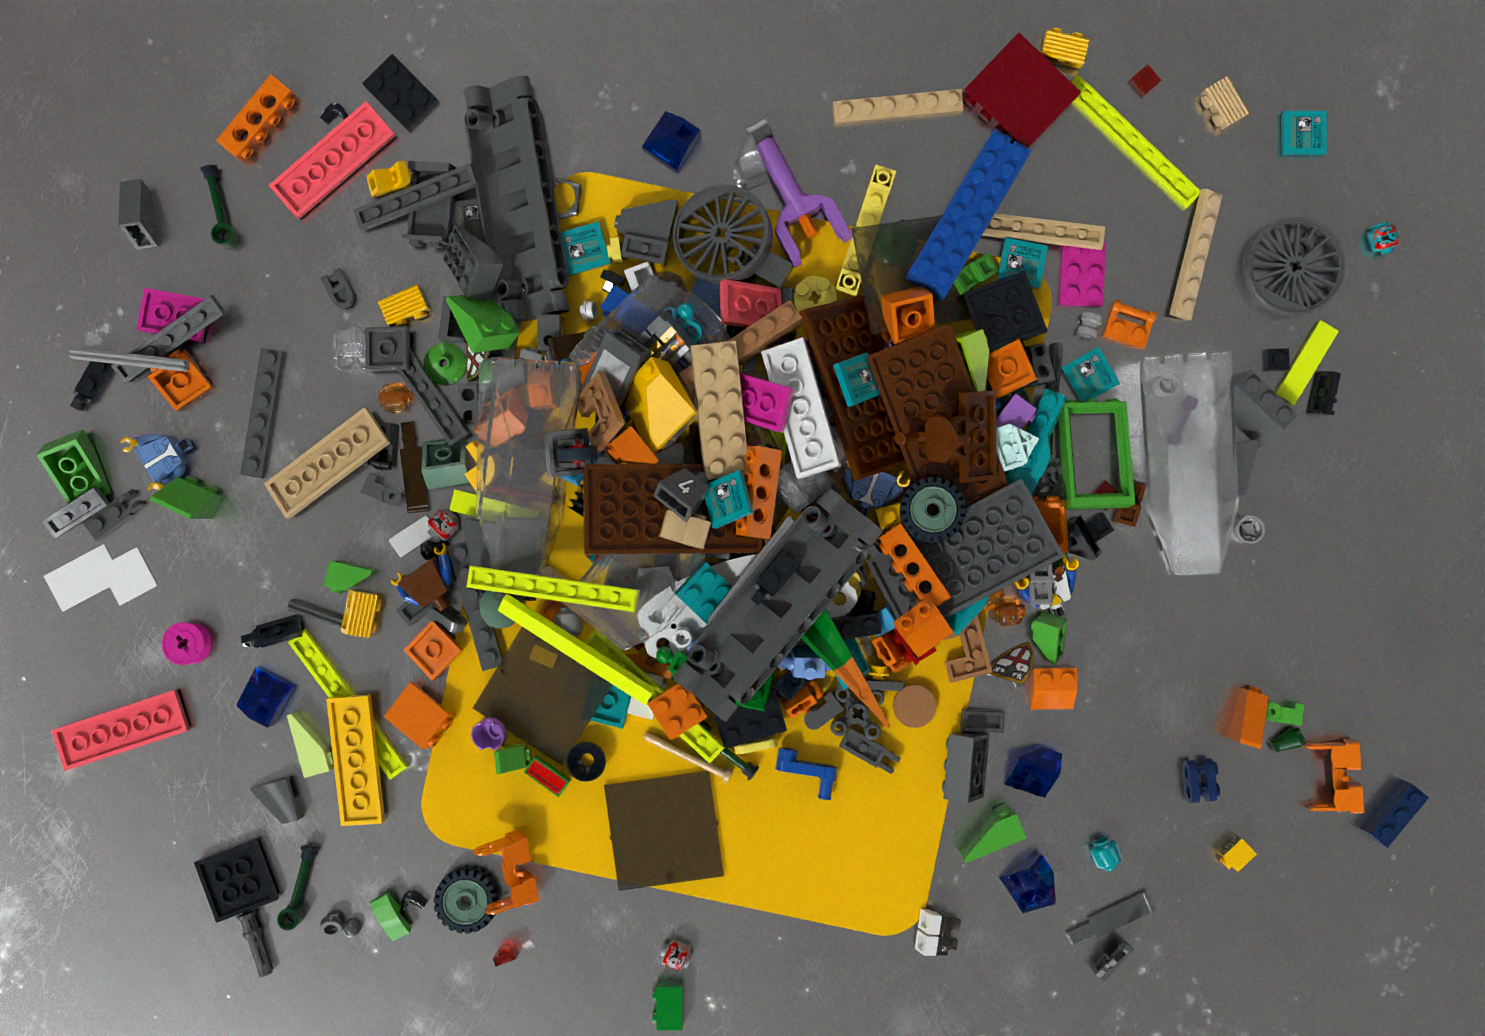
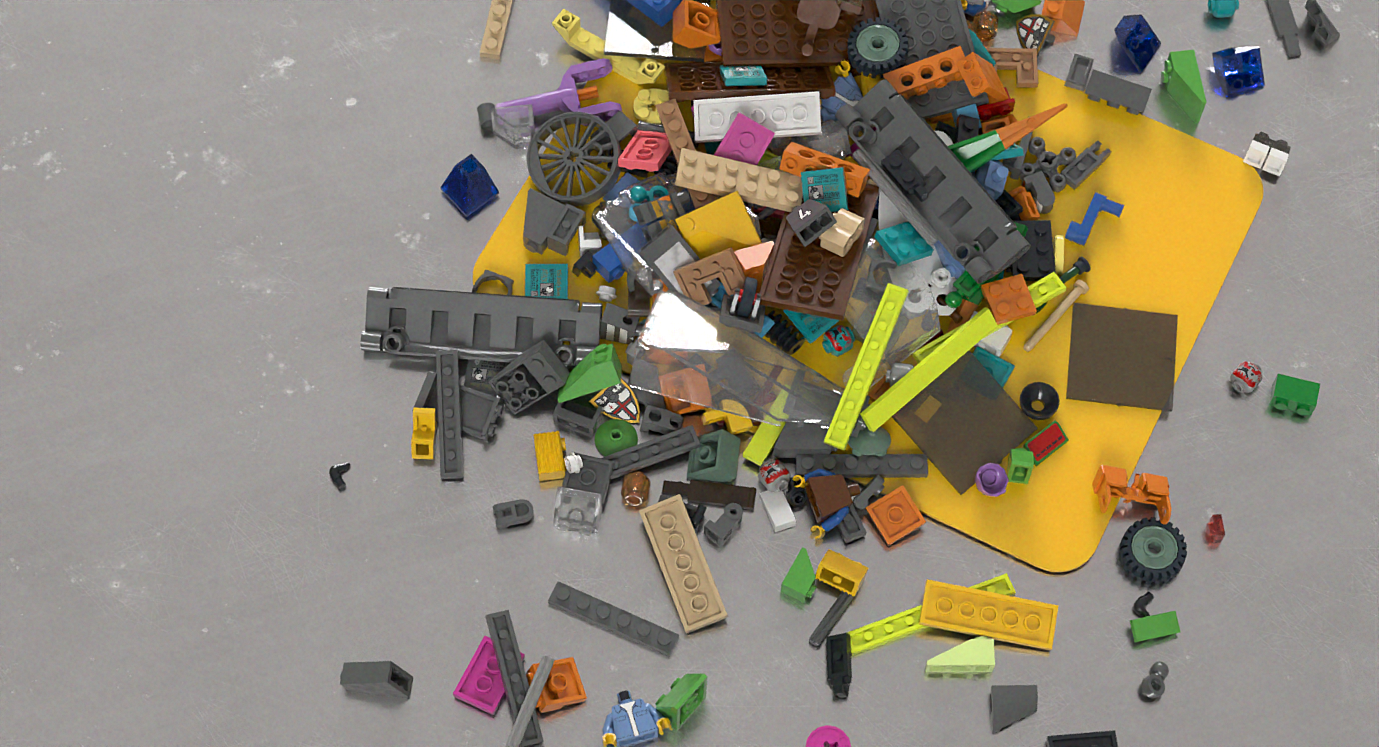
camera: 75 degrees left, 25 degrees down
dark green piece [200,165,239,249] -> none
orange brick [216,74,297,162] -> none
clear blue slope [236,667,295,728] -> none
coral plate [269,101,396,219] -> none
dark green piece [277,845,318,931] -> none
black plate [362,54,439,131] -> none
orange panel [384,682,455,749] -> none
light yellow plate [607,237,623,263] -> none
medium nougat tile [893,684,936,728] -> none
none -> white plate [565,452,583,473]

